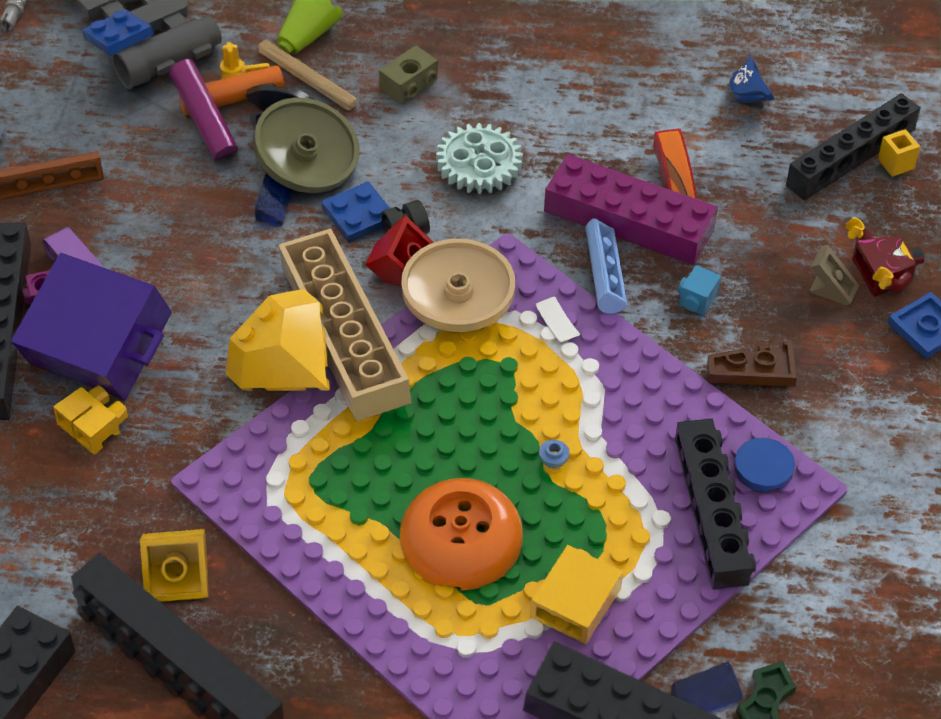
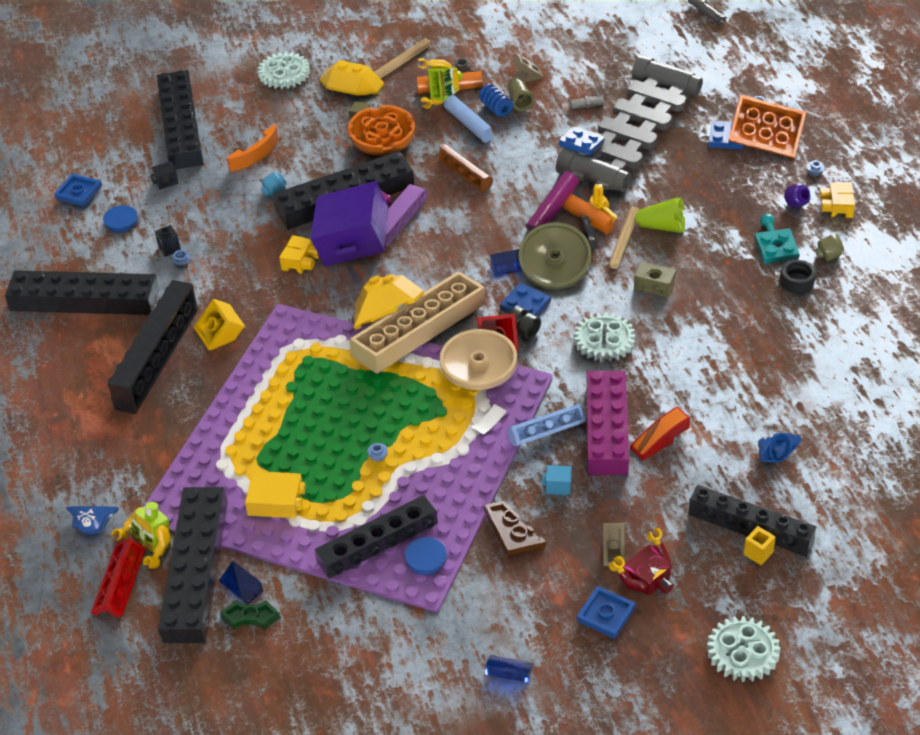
camera: 70 degrees right, 5 degrees down
orange brick [400,478,523,590] -> none

